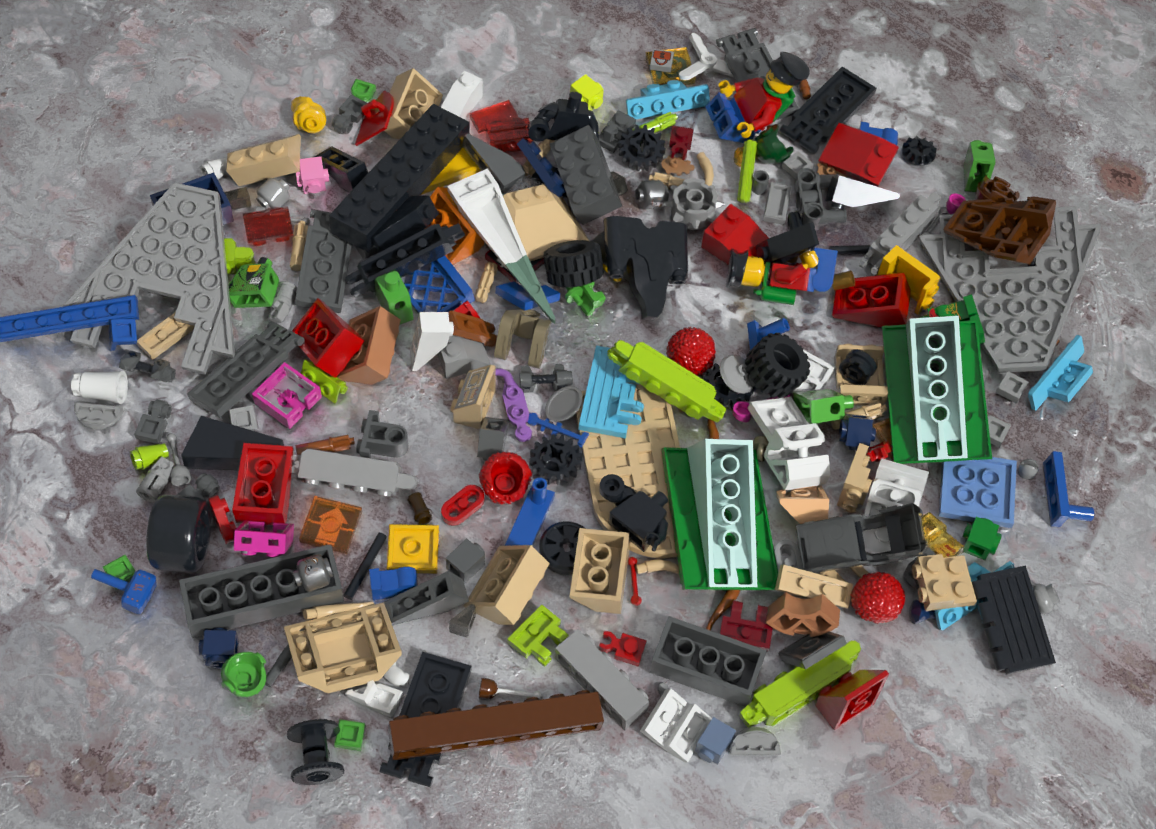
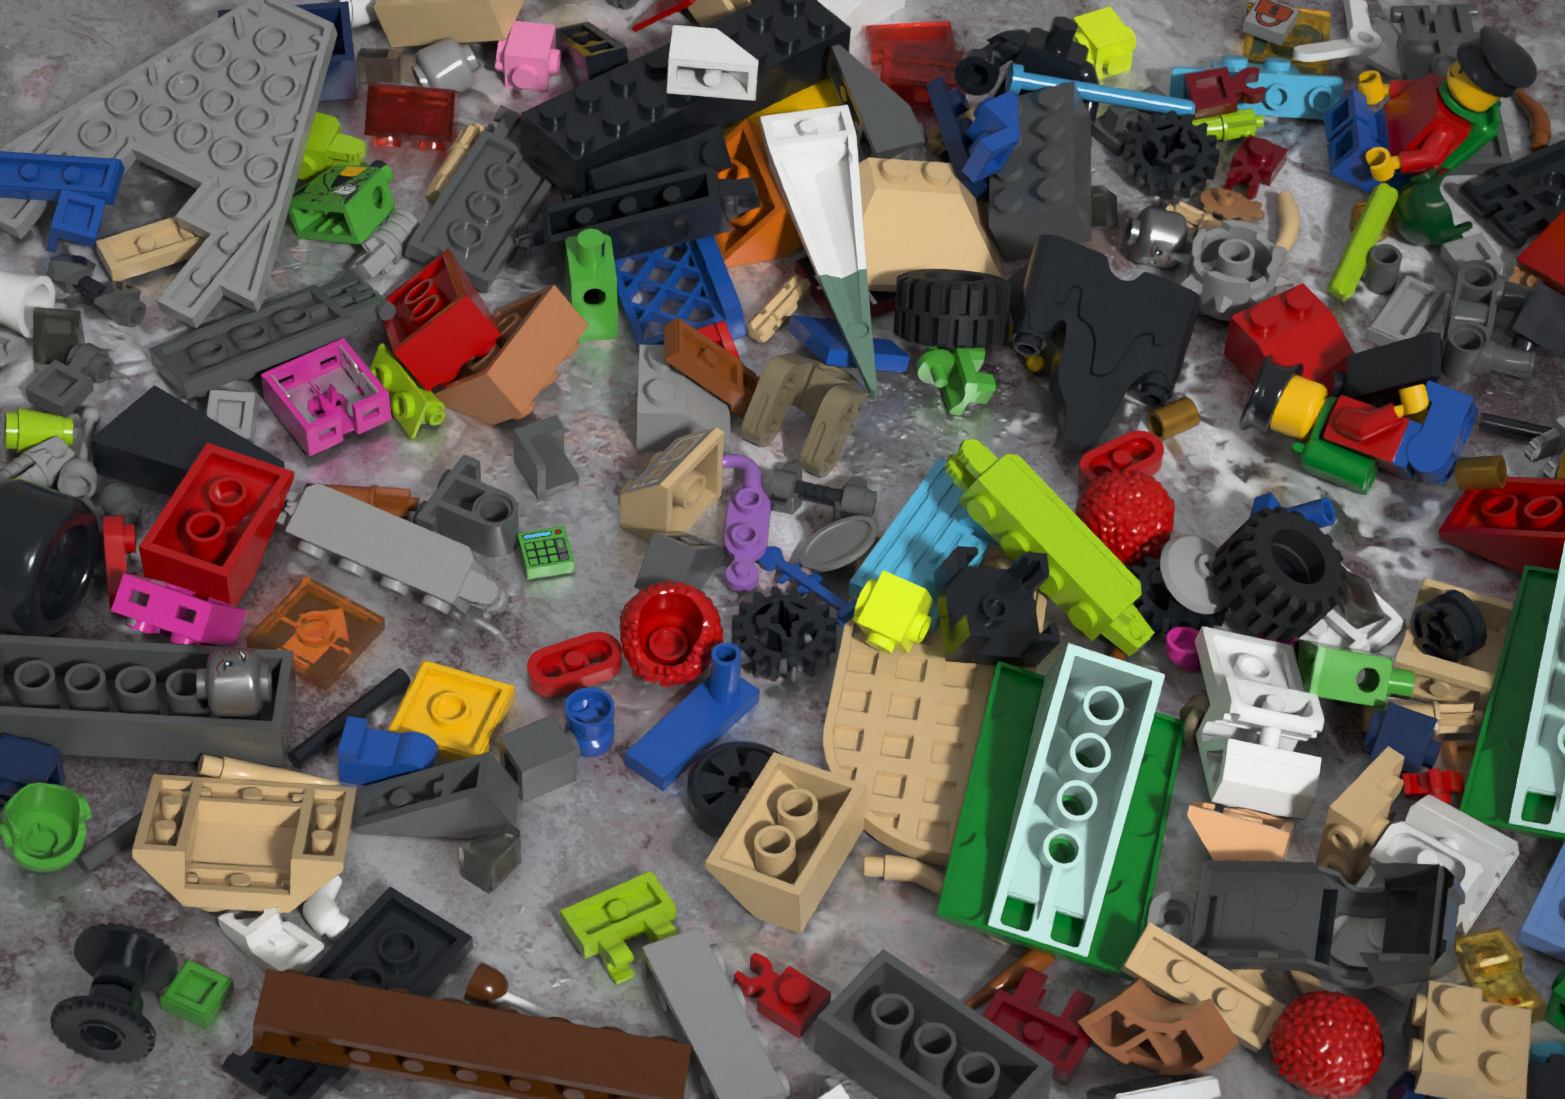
camera: 20 degrees right, 10 degrees down
dark brown pin [407,492,433,525] -> none
white slope [410,312,454,371] -> none
tan slope [464,545,550,625] -> none
black torso [599,474,668,552] -> none
red hinge [628,557,642,606] -> none
none -> clear smoke slope [33,307,85,365]
none -> dark grey panel [513,415,579,499]
none -> bright green tile [517,526,574,580]
none -> blue wheel [565,687,614,757]
none -> white slope [667,25,758,101]
none -> neon yellow brick [852,570,934,654]
none -> black panel [933,546,1060,668]
none -> blue slope [962,91,1020,183]
none -> dark azure bar [1005,63,1195,117]
none -> red plate [1078,431,1164,489]
none -> pearl gold hinge [1147,396,1200,441]
none -> dark red plate [1183,67,1265,120]
none -> clear smoke slope [1338,571,1384,630]

